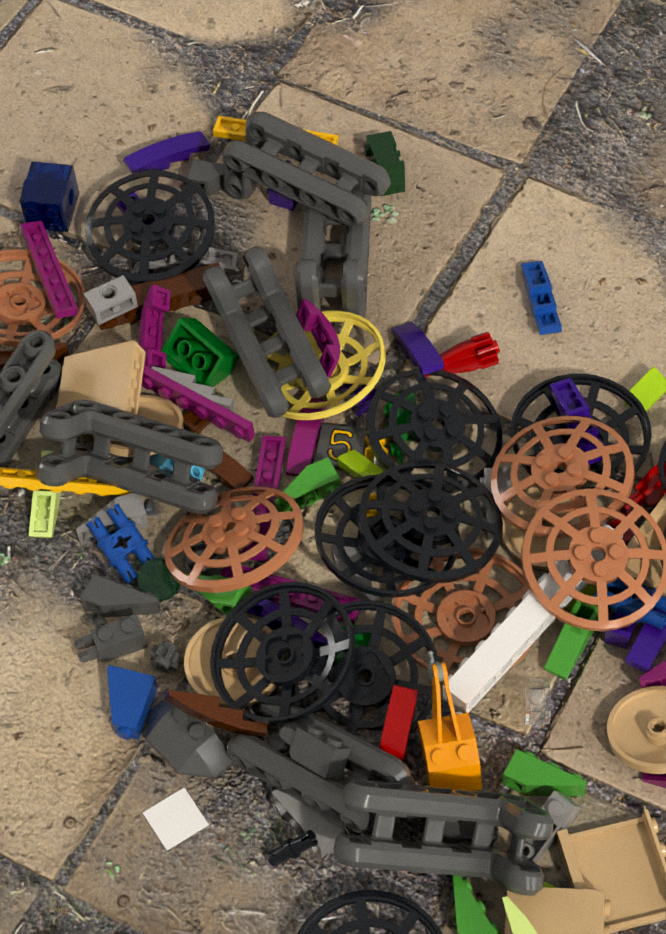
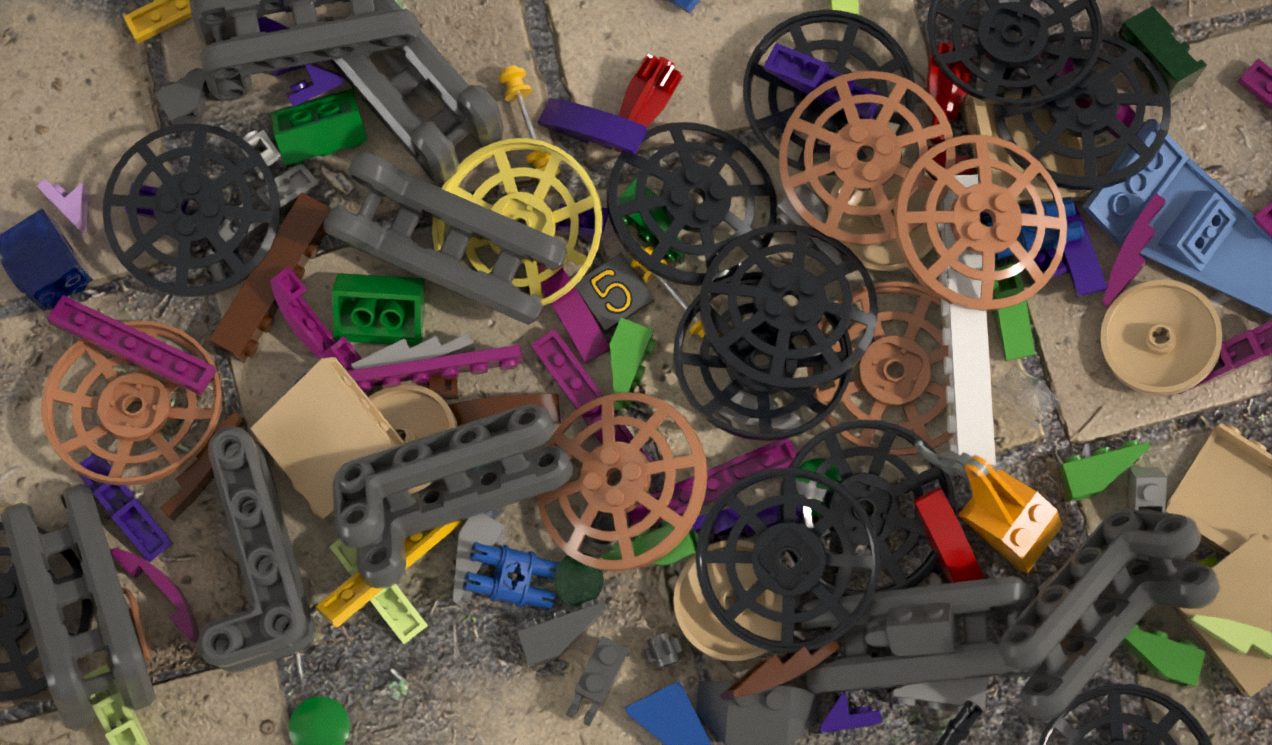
camera: 45 degrees left, 20 degrees up
light grey brick [83,275,138,325] -> none
dark purple slope [123,131,211,174] -> none
magenta slope [296,299,340,377] -> none
lime slope [337,449,384,490] -> none
none -> lavender slope [37,179,89,234]
none -> white window [241,130,284,180]
none -> green slope [271,88,368,166]
none -> dark purple slope [286,64,345,107]
none -> yellow axle [498,65,560,182]
none -> dark purple slope [818,691,882,734]

